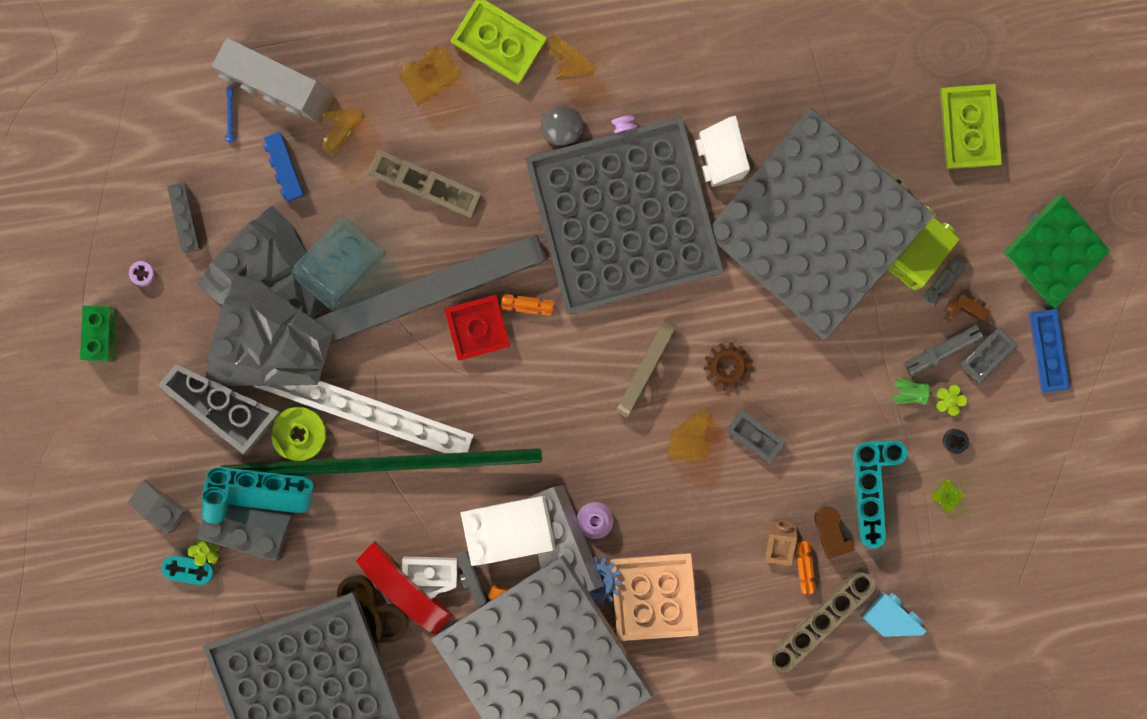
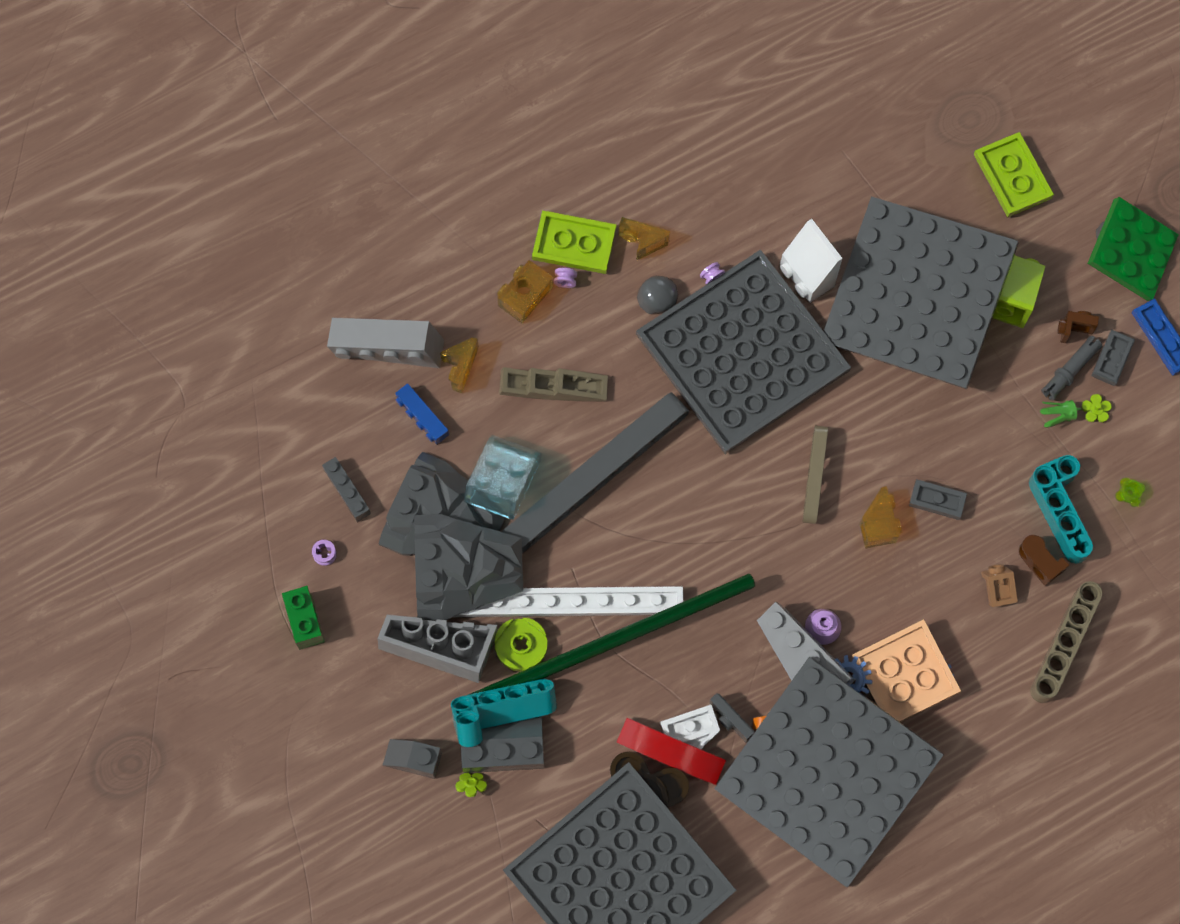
camera: 20 degrees left, 15 degrees down
teal beam [161,555,215,585] -> none
blue hinge [225,87,236,143] -> none
red plate [444,295,510,361] -> none
white slope [461,496,556,566] -> none
orange axle [501,294,554,316] -> none
reddish brown gear [704,342,752,391] -> none
orange axle [795,541,816,594] -> none
medium azure slope [860,592,926,637] -> none
dark grey axle [923,258,965,306] -> none
black bush [943,429,969,454] -> none
none -> lavender bush [554,268,577,288]

